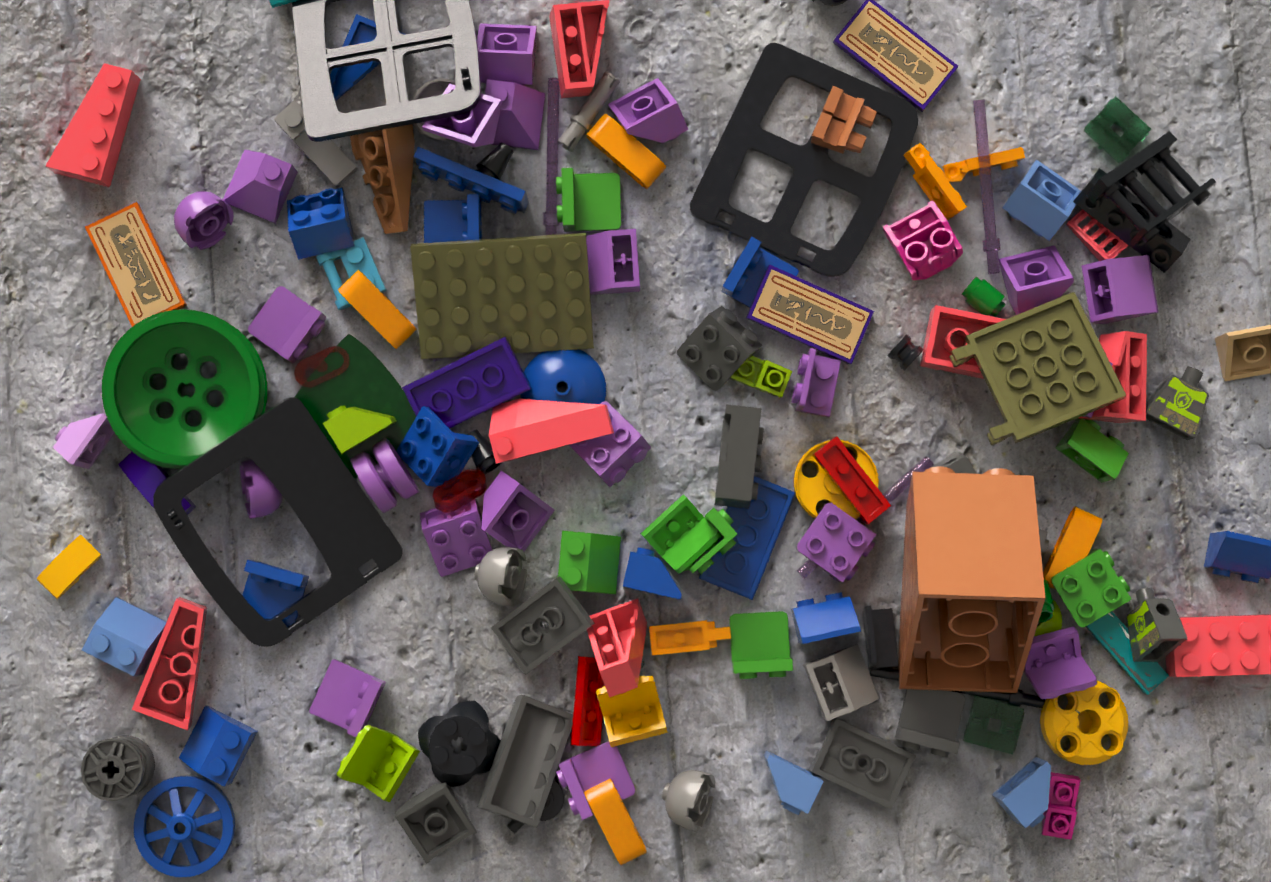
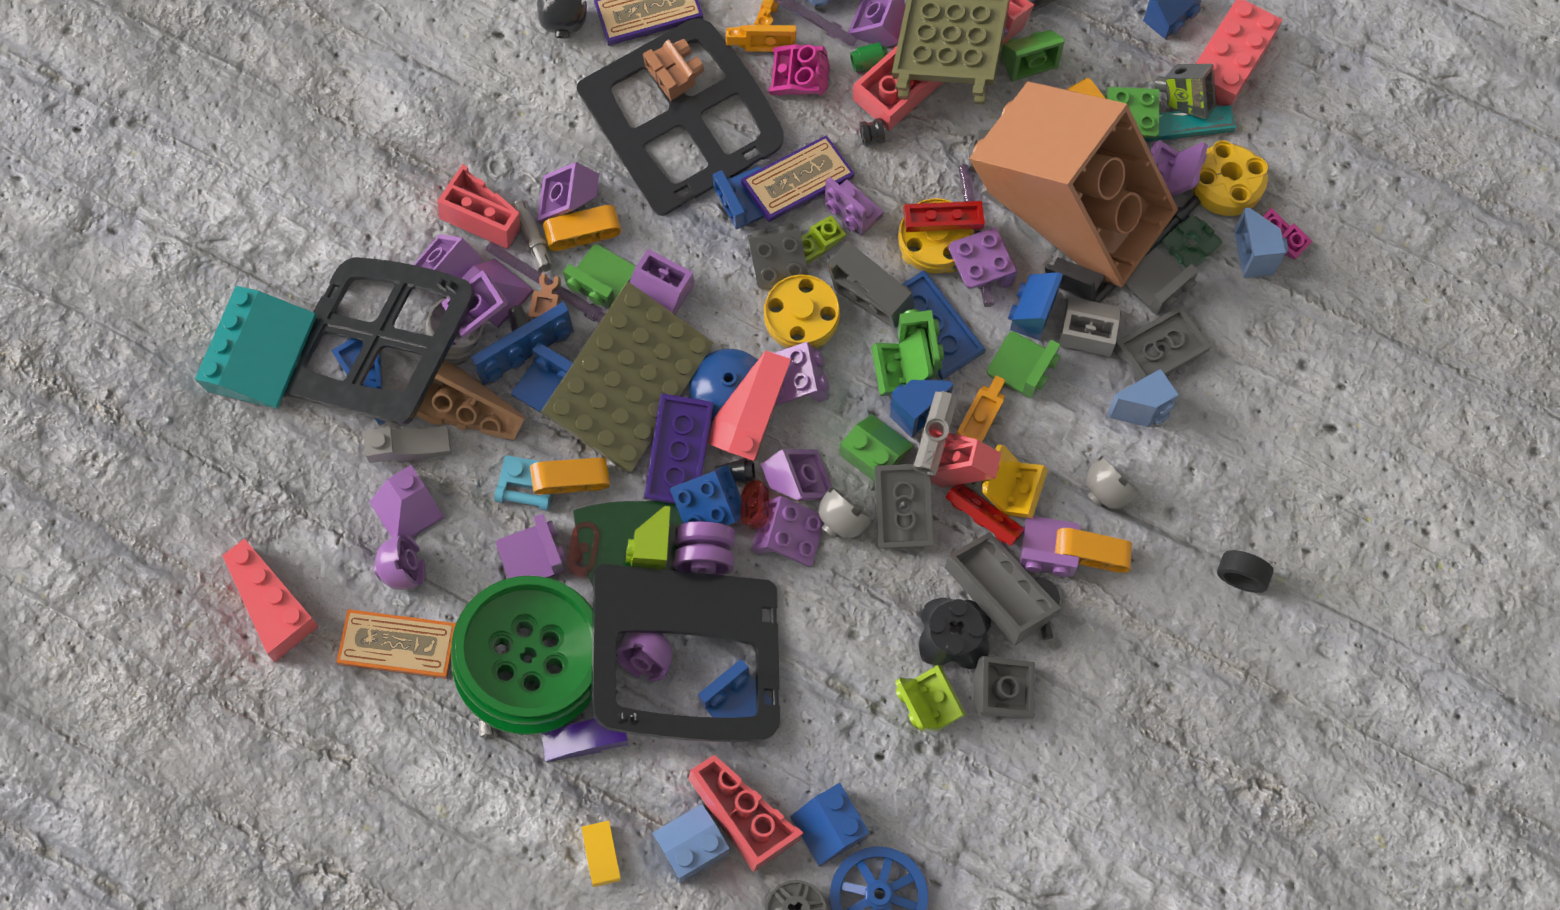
camera: 60 degrees left, 15 degrees down
lavender slope [53,413,115,469] -> none
blue slope [287,187,354,260] -> none
medium lavender bracket [309,659,386,737] -> none
none -> nougat plate [528,273,561,318]
none -> yellow piece [764,275,840,348]
none -> light grey piece [913,391,958,476]

